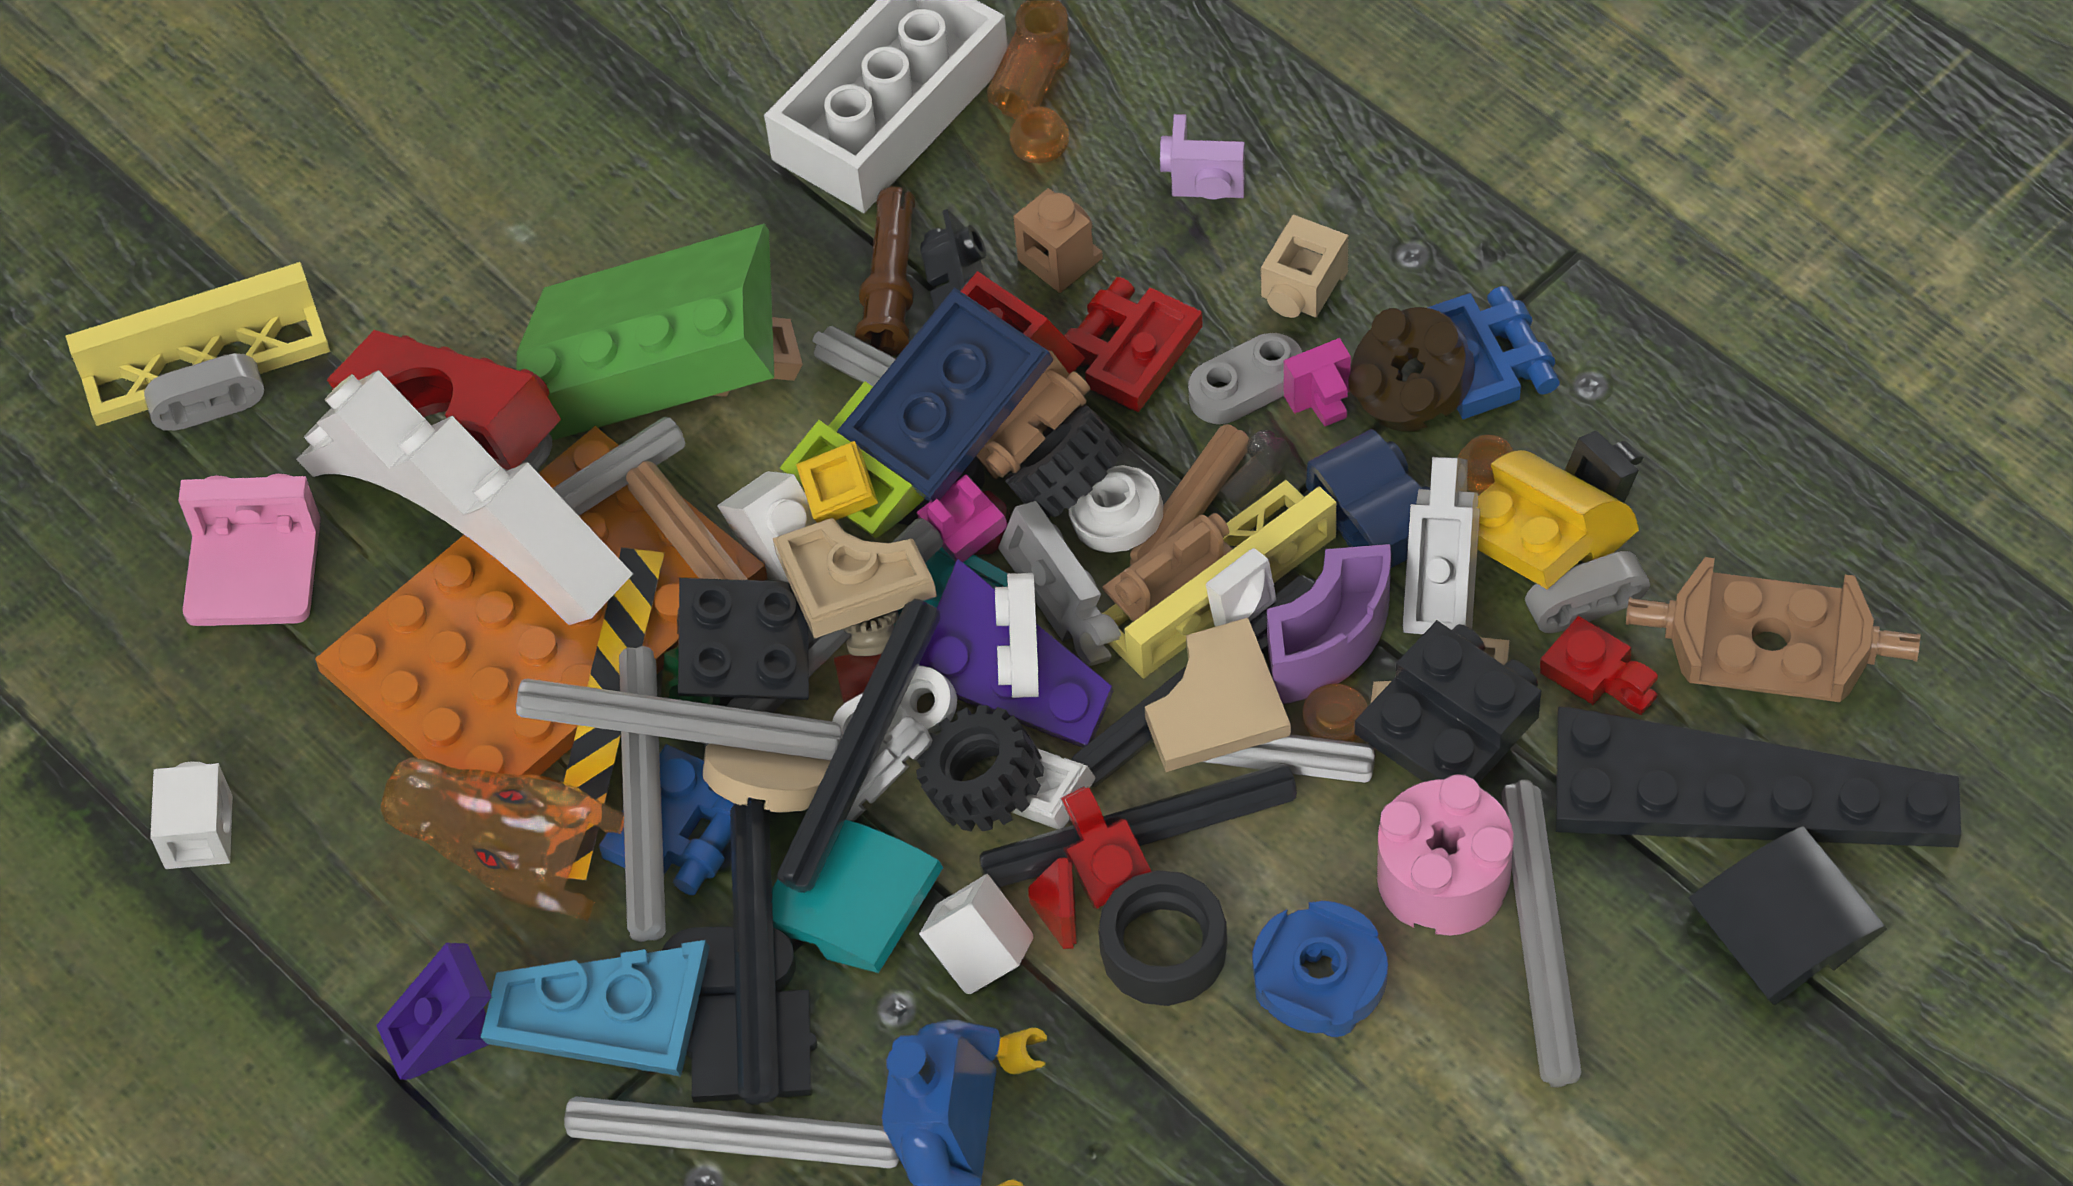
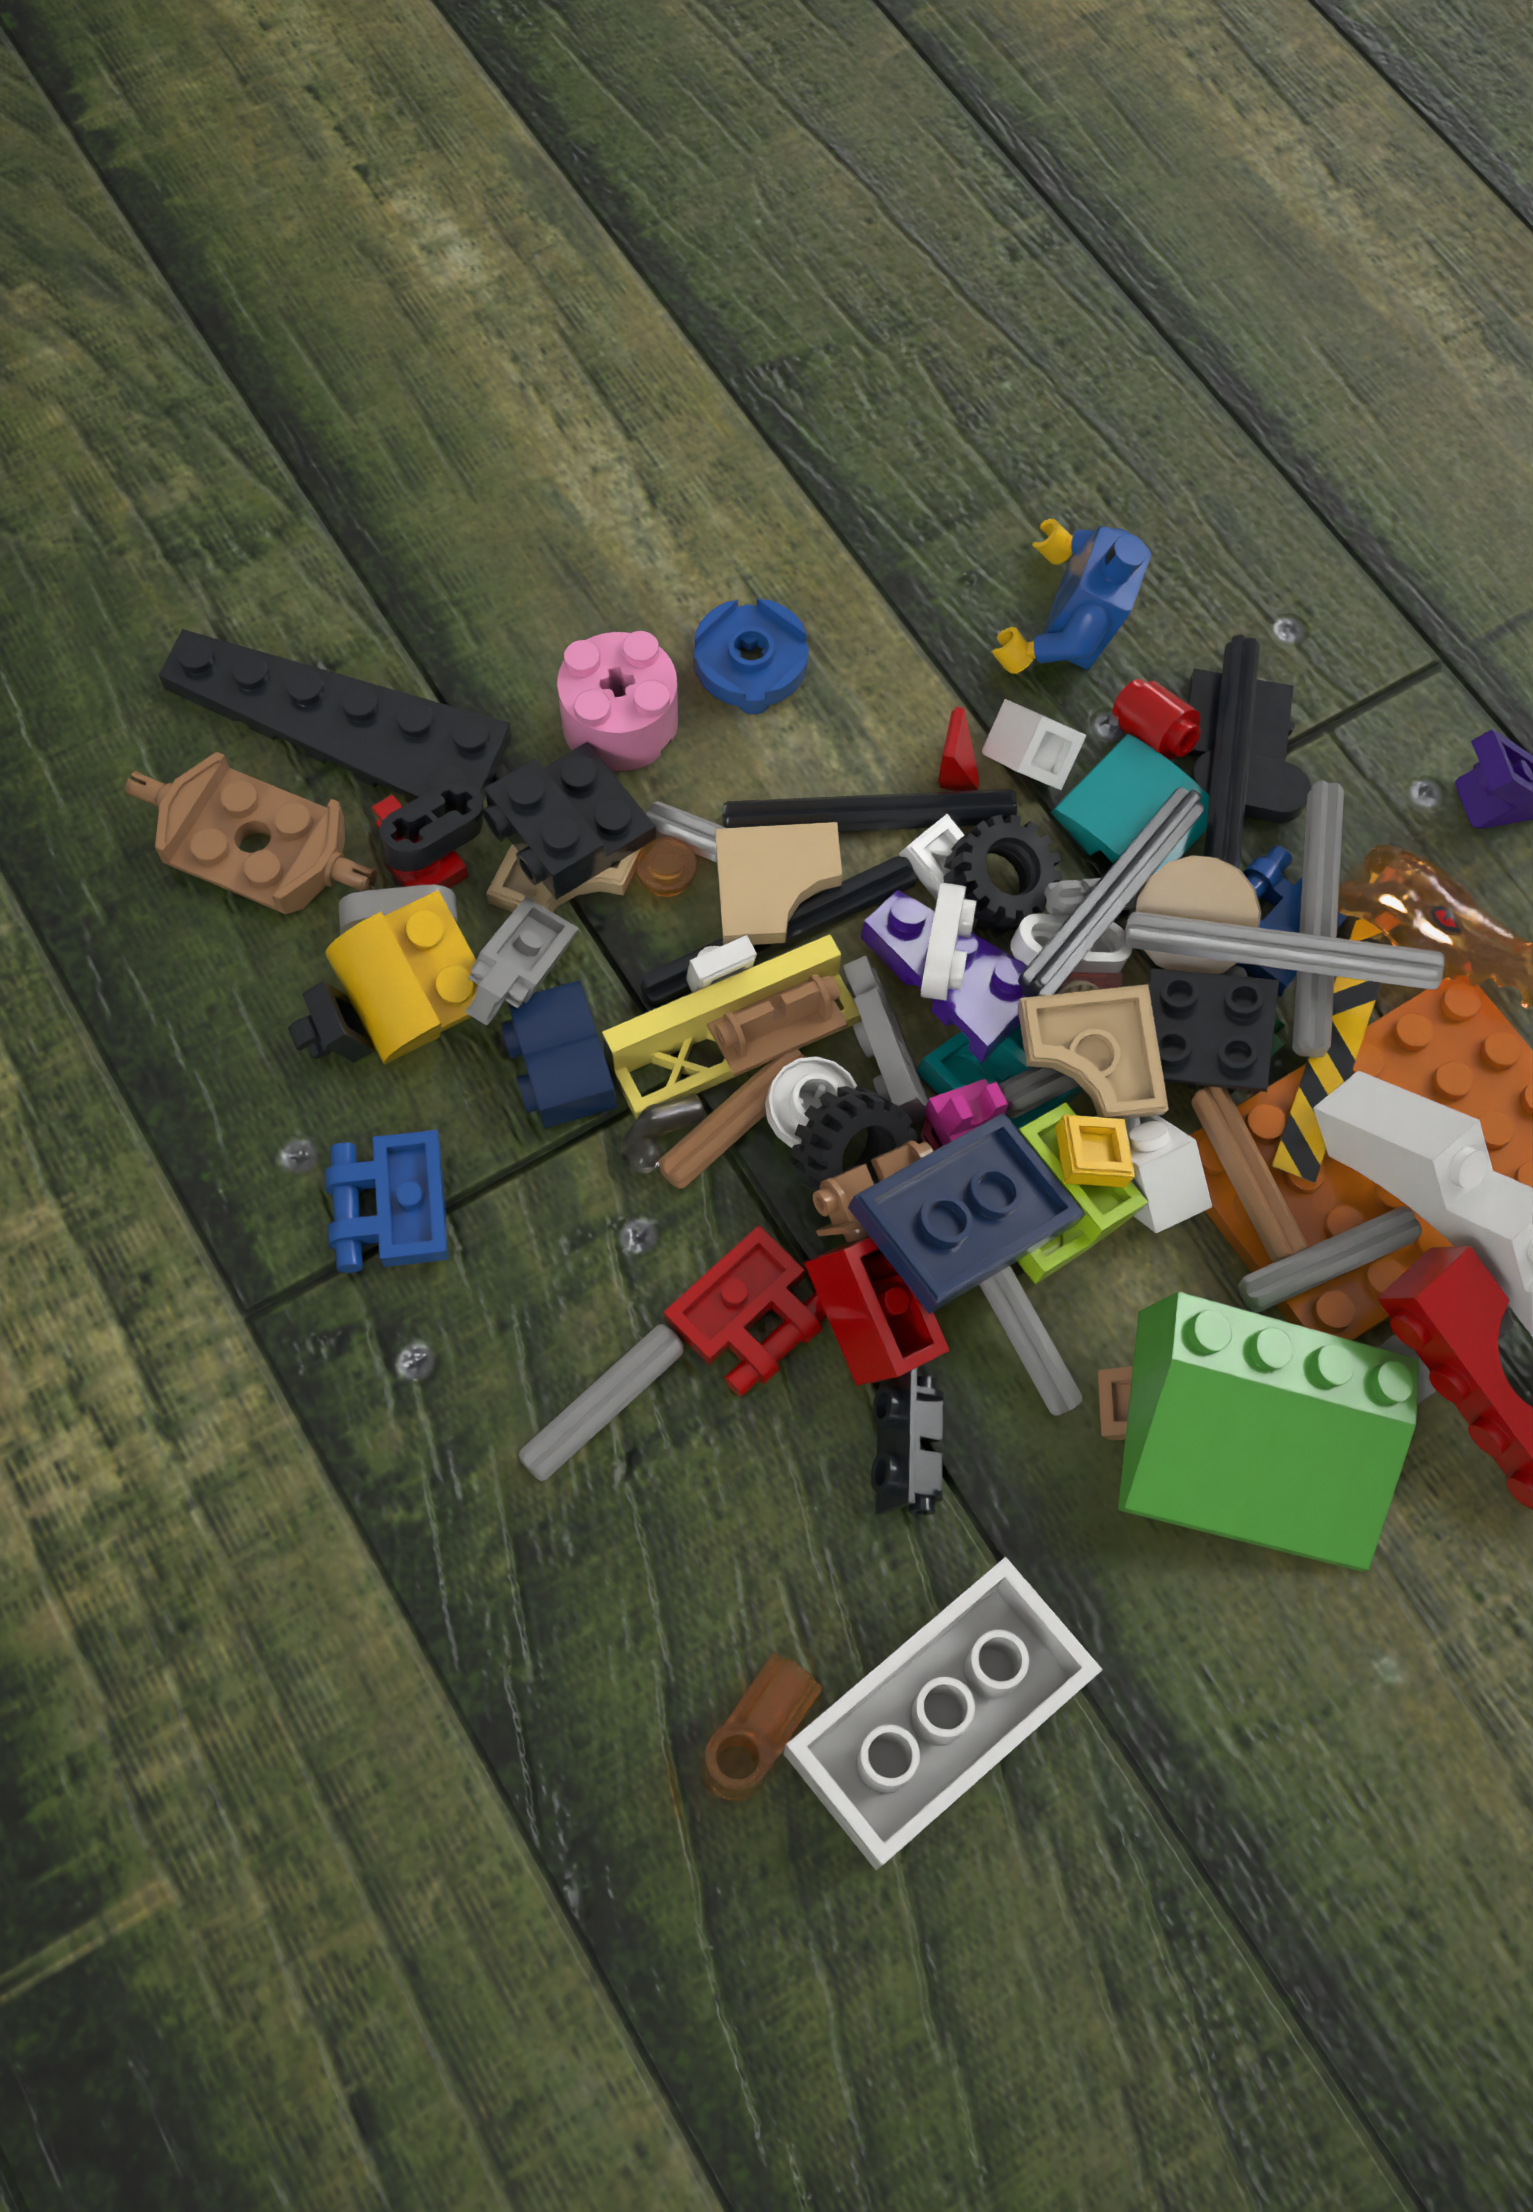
camera: 175 degrees left, 10 degrees up
dark azure wing [481,940,710,1076] -> none
light grey axle [564,1097,899,1168] -> none
reddish brown pin [854,187,915,356] -> none
clear orange plate [1010,107,1069,163] -> none
medium nougat brick [1014,188,1103,293] -> none
red plate [1060,786,1152,909] -> none
black tyre [1098,870,1227,1006] -> none
lavender bracket [1160,114,1245,199] -> none
light grey plate [1188,333,1302,424] -> none
tan brick [1261,215,1348,318] -> none
medium lavender brick [1267,544,1391,704] -> none
dark pink tile [1284,338,1351,427] -> none
dark brown plate [1348,307,1475,432] -> none
clear orange plate [1458,435,1514,495] -> none
light grey axle [1501,780,1581,1087] -> none
black slope [1688,826,1887,1006] -> none
none -> black beam [379,782,484,872]
none -> light grey axle [519,1324,684,1481]
none -> red brick [1112,679,1201,760]

